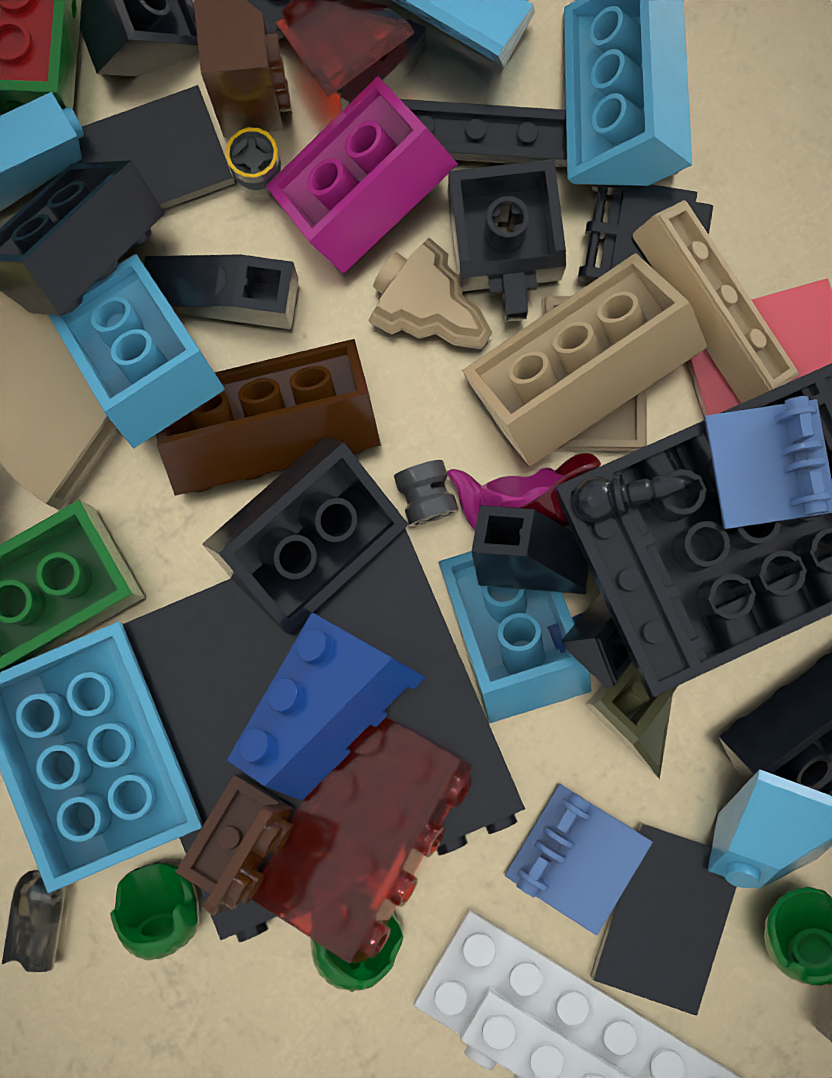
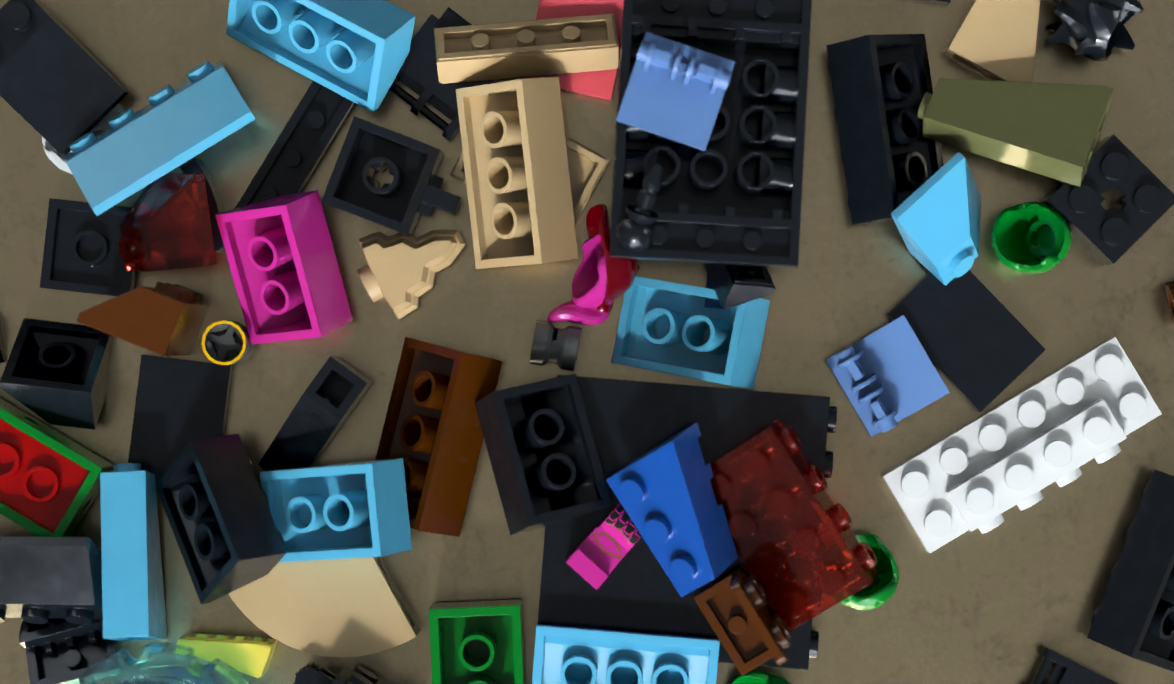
camera: 60 degrees left, 5 degrees up
black slope [471,505,589,594] -> none
olive slope [584,662,679,779] -> none
none -> dark pink leg [566,502,641,590]

